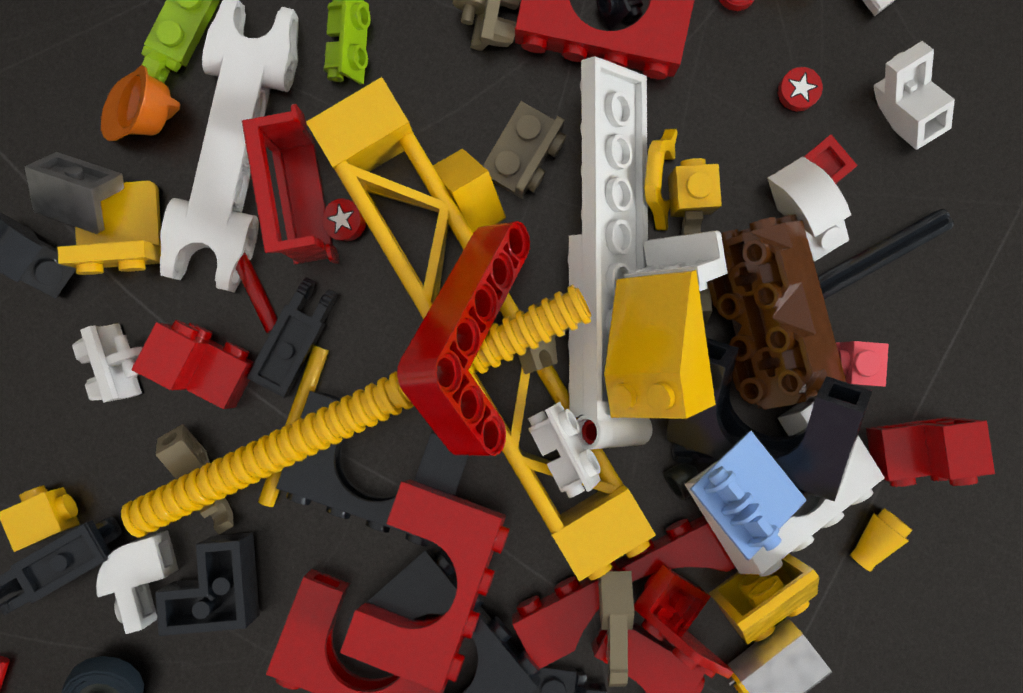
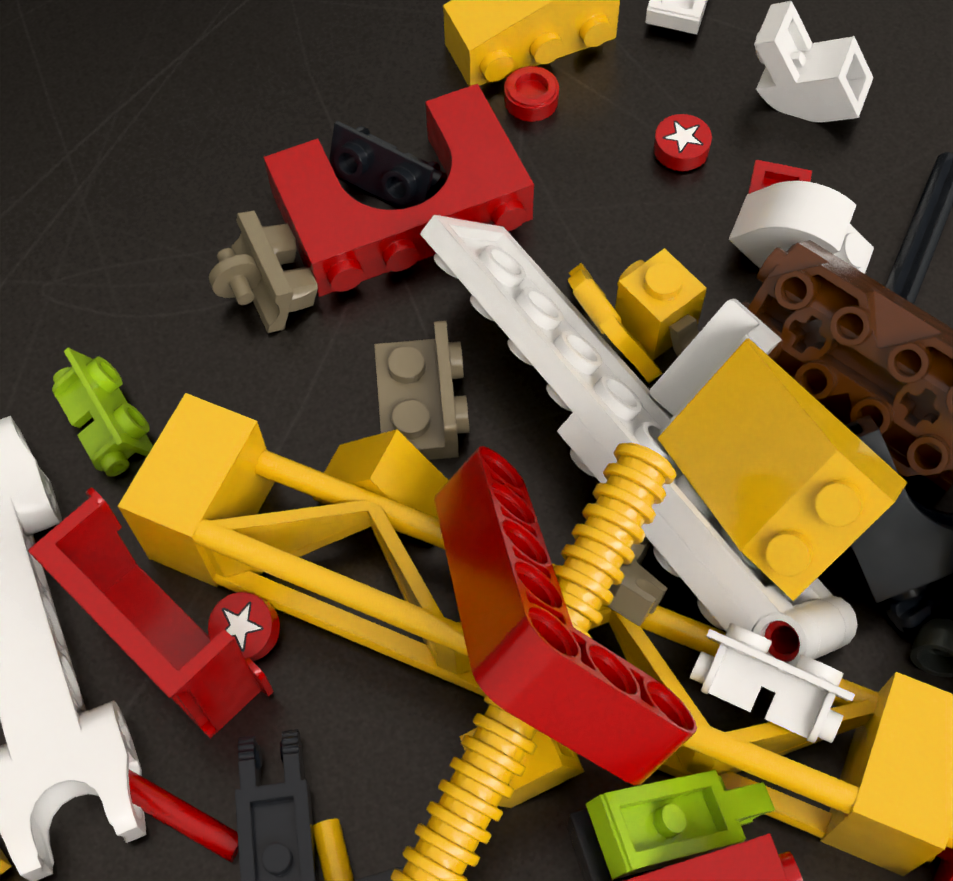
camera: 35 degrees left, 25 degrees down
none -> lime hinge [586,770,775,880]

